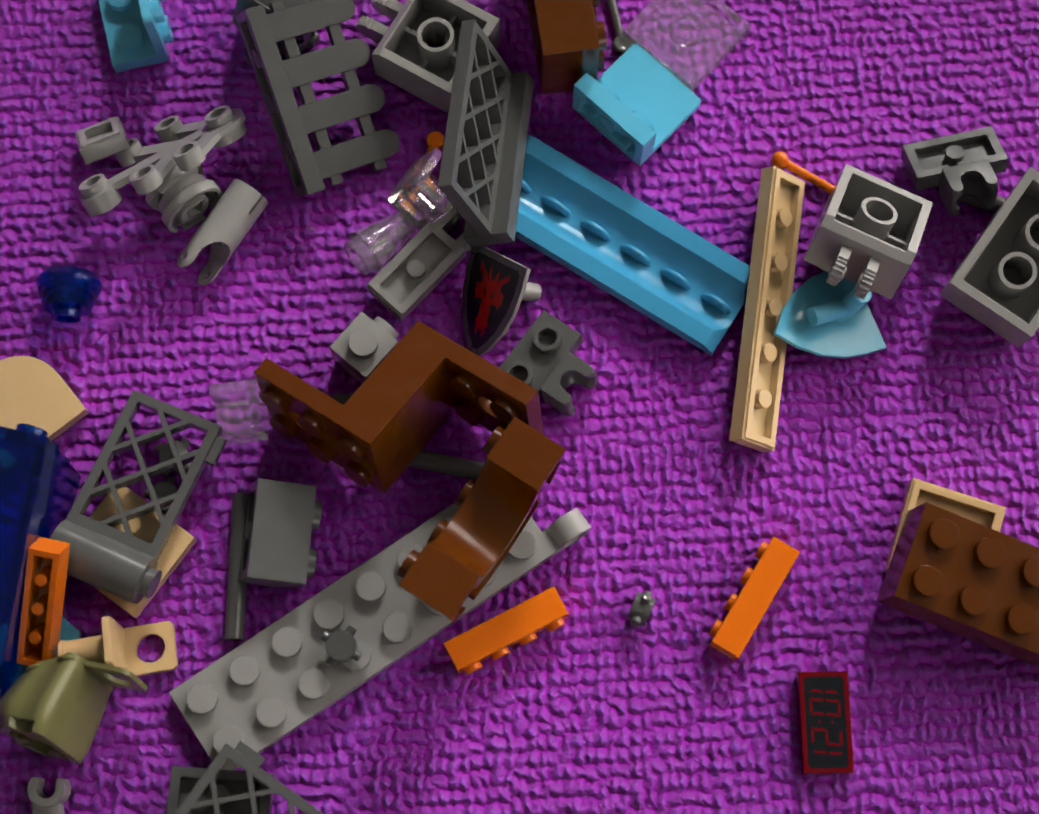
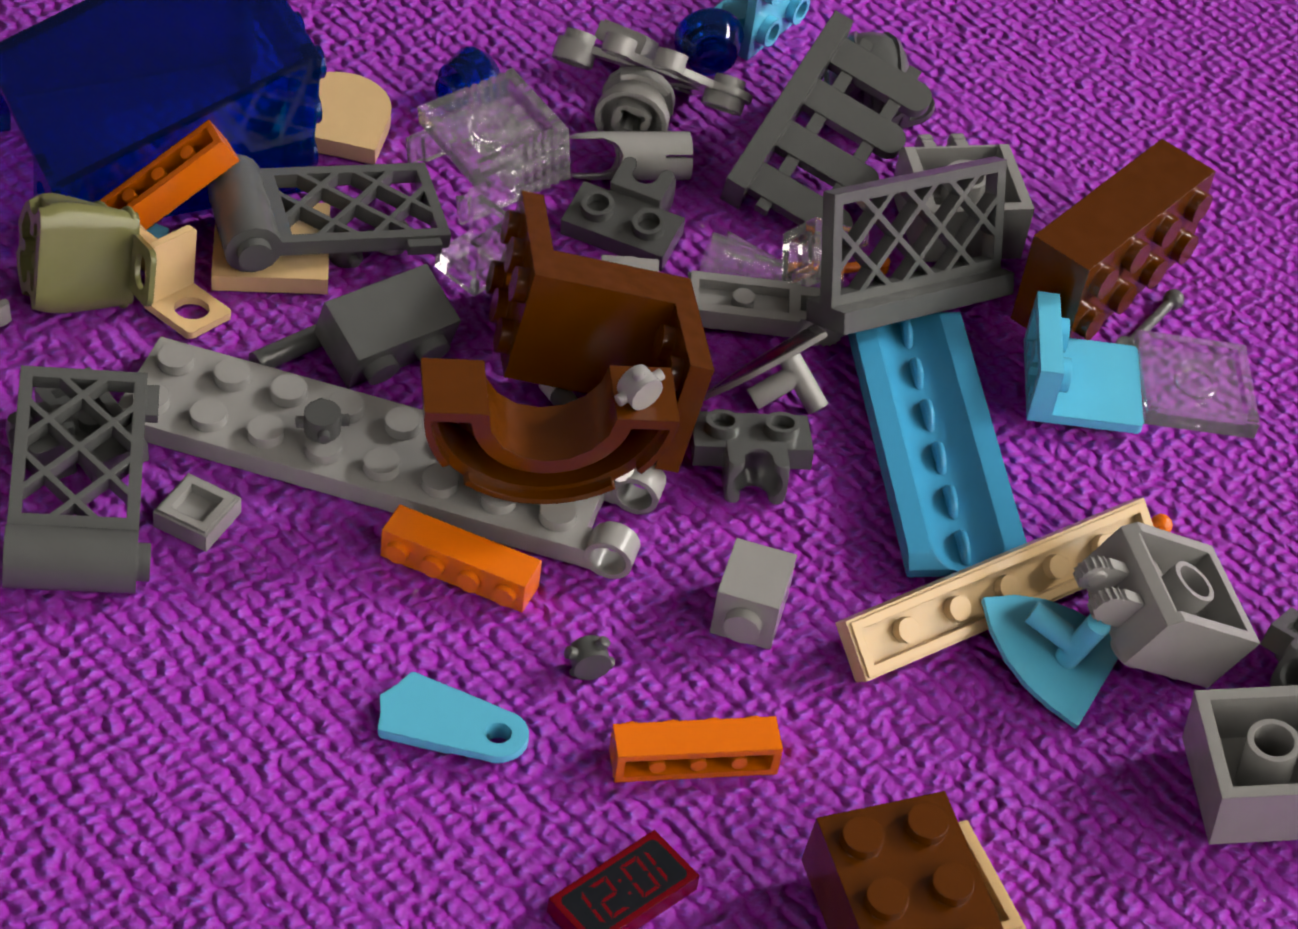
camera: 45 degrees right, 30 degrees down
none -> light grey tile [153,473,241,552]
none -> medium azure piece [378,672,529,763]
none -> clear piece [405,68,571,225]
none -> dark grey plate [561,157,685,271]
none -> light grey piece [614,364,665,410]
none -> clear blue cone [674,8,744,76]
none -> light grey brick [710,538,797,650]

